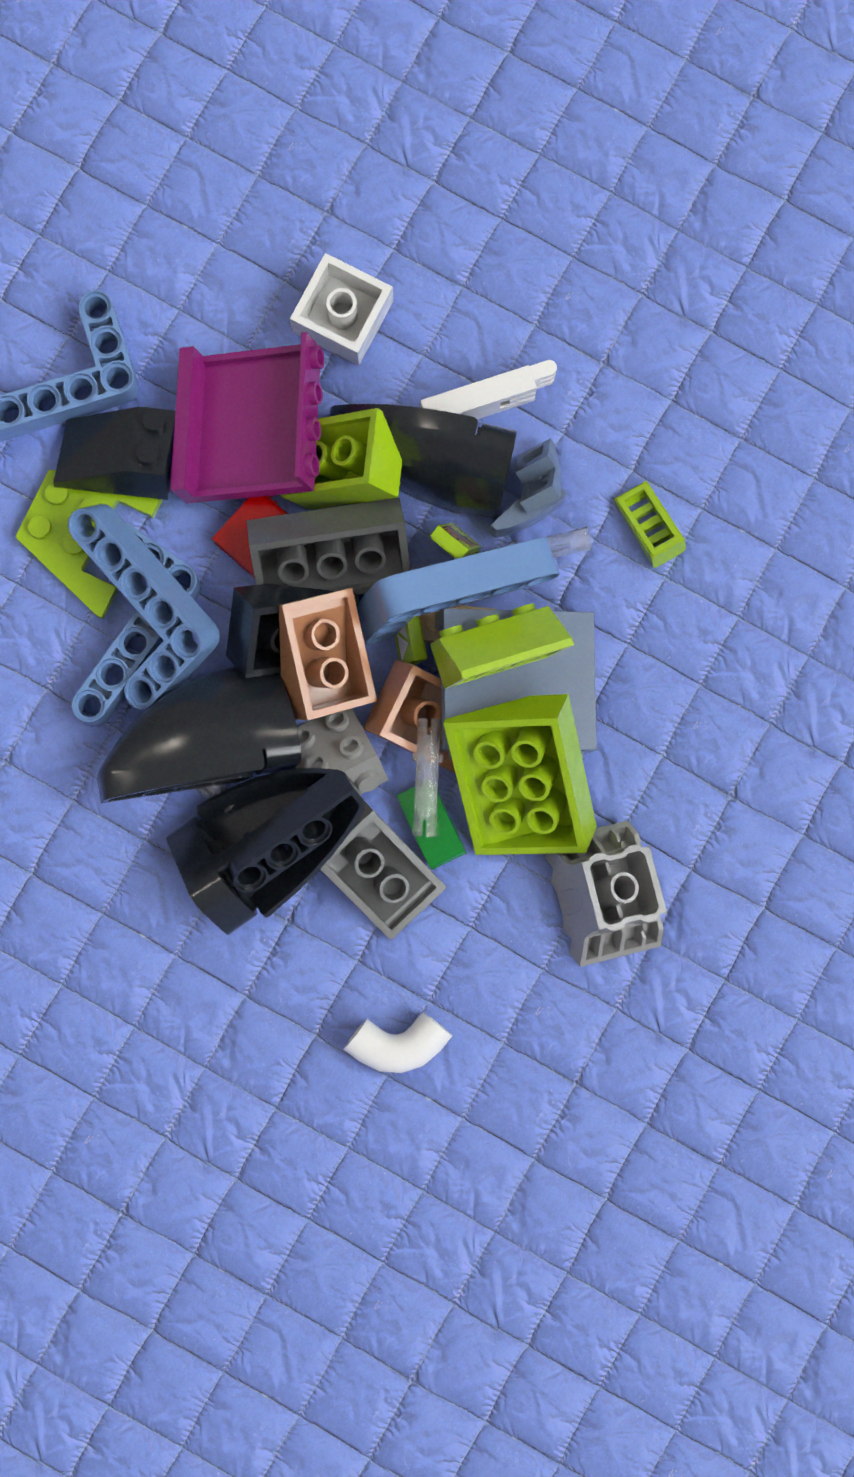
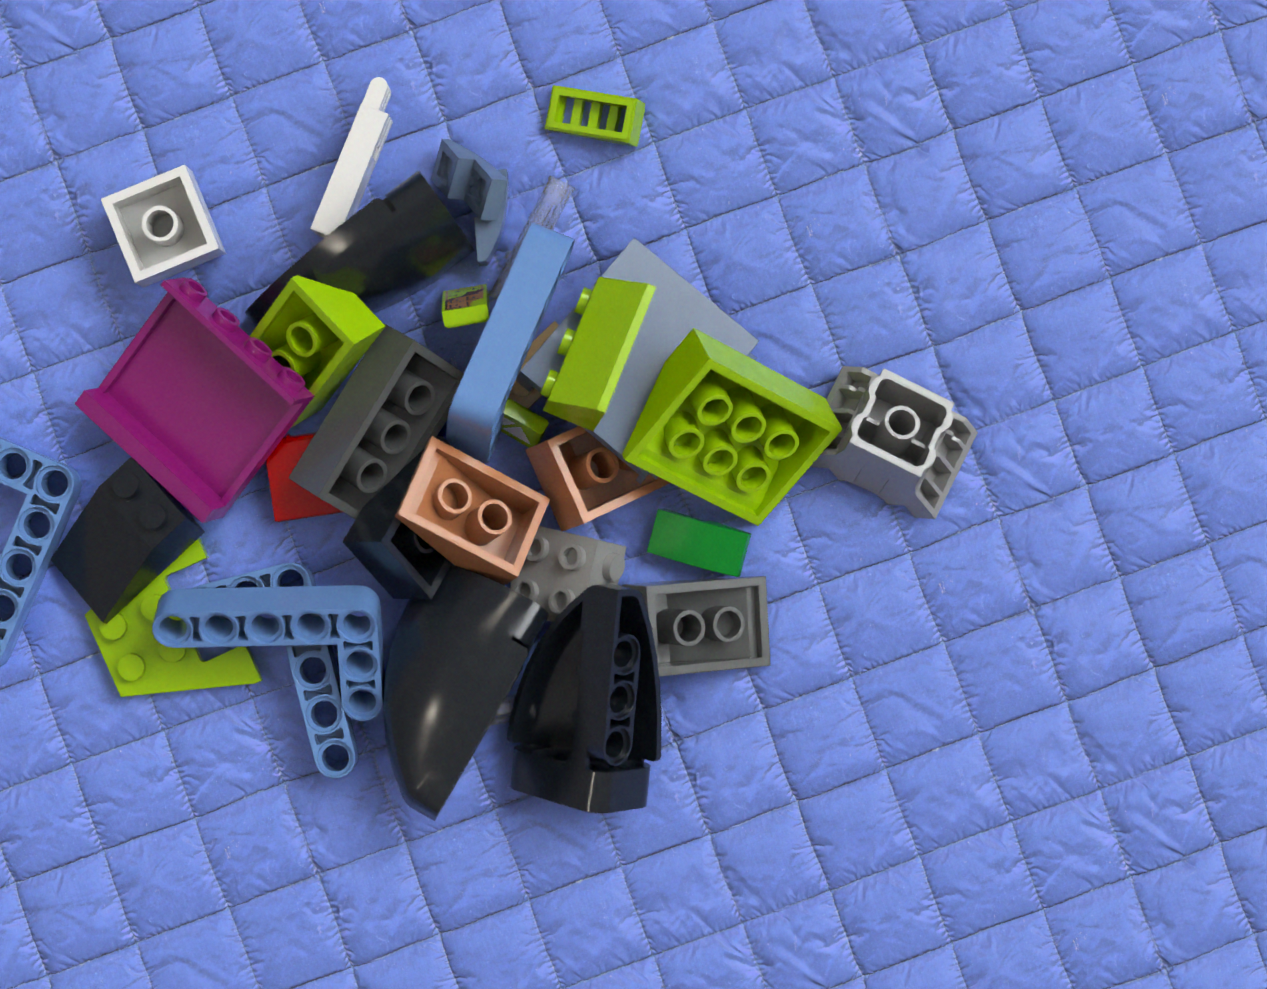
camera: 50 degrees left, 5 degrees up
white cylinder [343,1012,453,1073] -> none
clear pin [412,718,443,837] -> none

